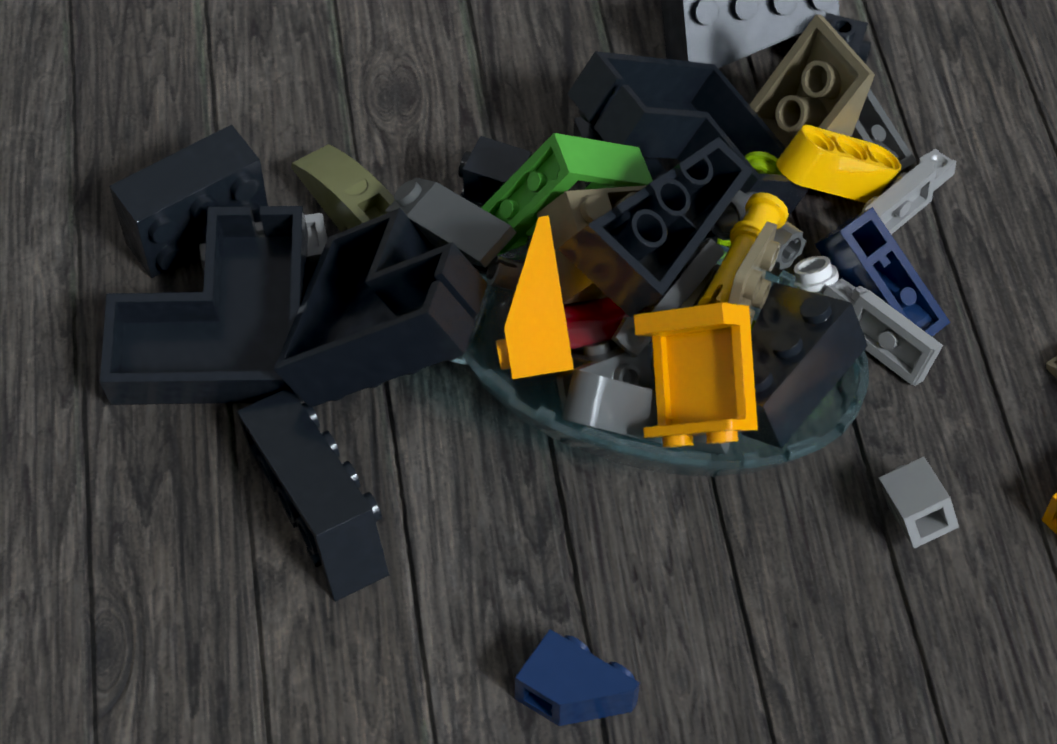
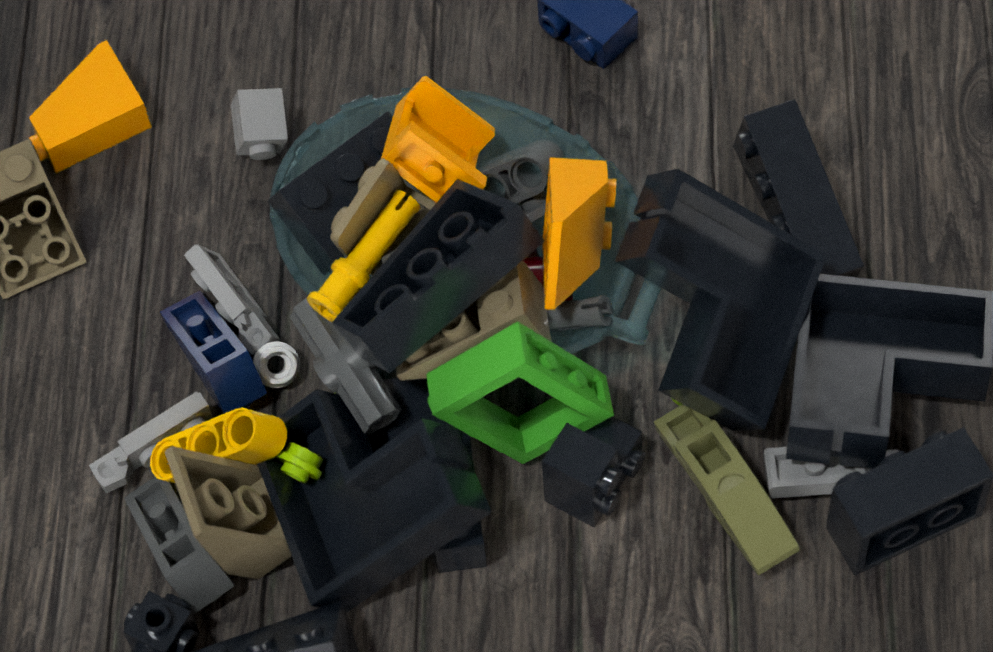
camera: 165 degrees left, 5 degrees up
dark grey slope [385,177,517,268] -> none

